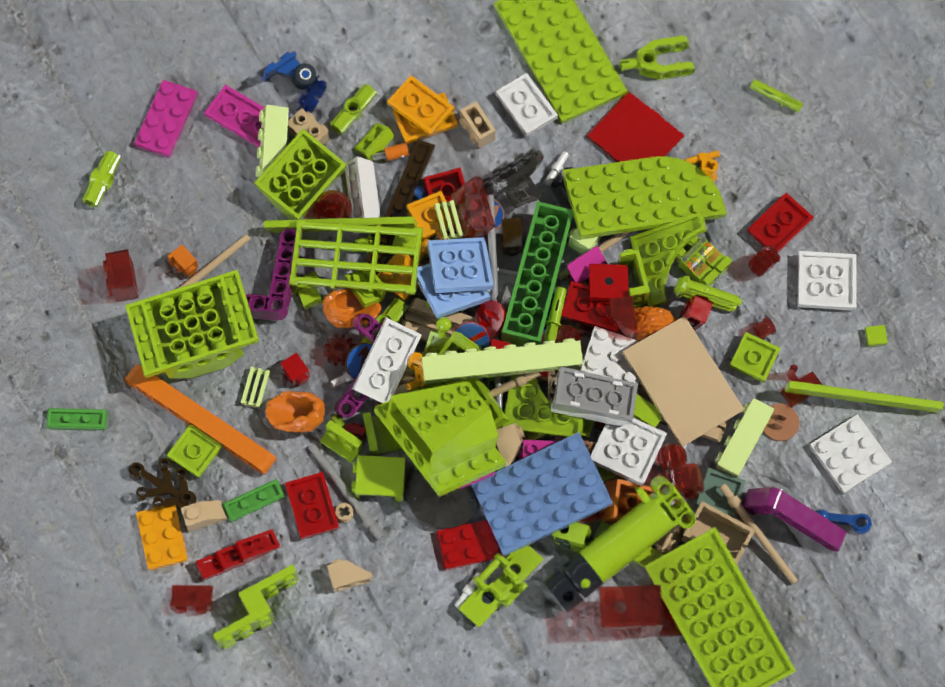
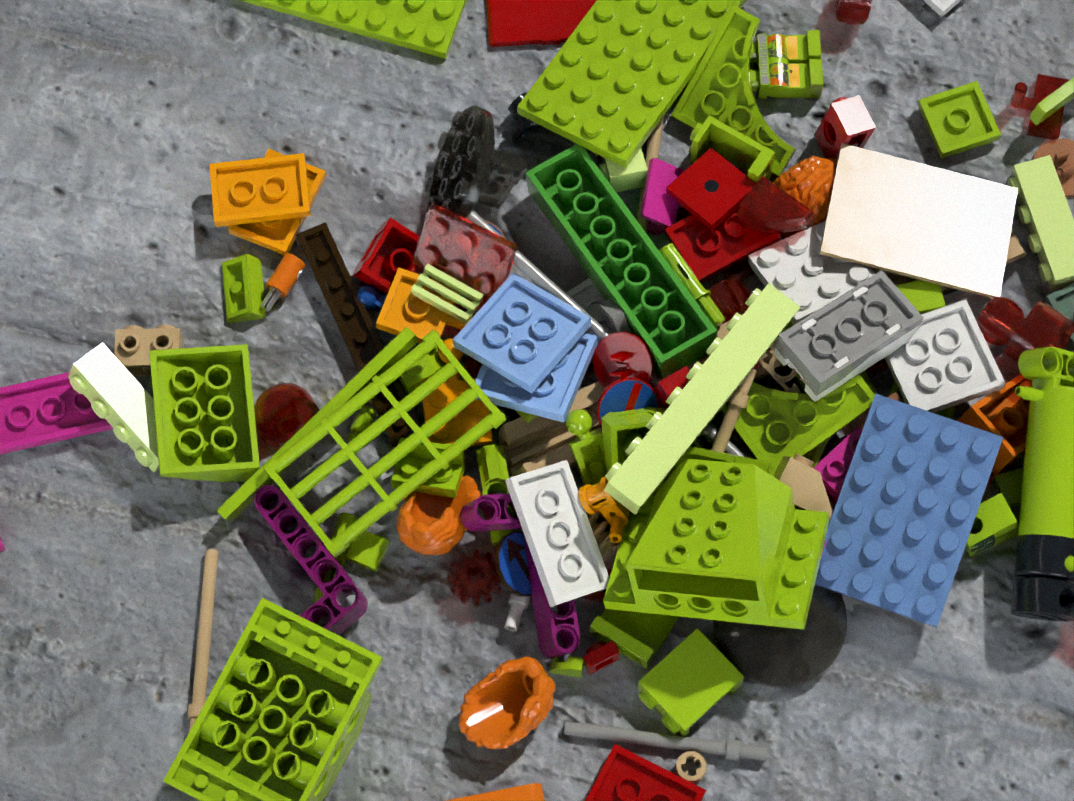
camera: 40 degrees left, 0 degrees up
clear red brick [103,249,139,302] -> none
orange brick [167,245,199,276] -> none
yellowish green tile [241,366,270,409] -> none
plate [262,51,316,90] -> none
red brick [280,352,310,387] -> none
clear blue hinge [296,75,327,113] -> none
lime bracket [320,420,363,463] -> none
lime piece [330,84,377,135] -> none
white panel [345,157,381,234] -> none
red plate [437,520,504,570] -> none
white bar [455,572,480,608] -> none
lime piece [458,545,544,628] -> none
tan brick [459,101,496,149] -> none
white plate [496,73,558,137] -> none
dark brown slope [500,217,522,256] -> none
white bar [544,151,569,185] -> none
lime piece [674,276,742,312] -> none
clear red wheel [753,317,776,340] -> none

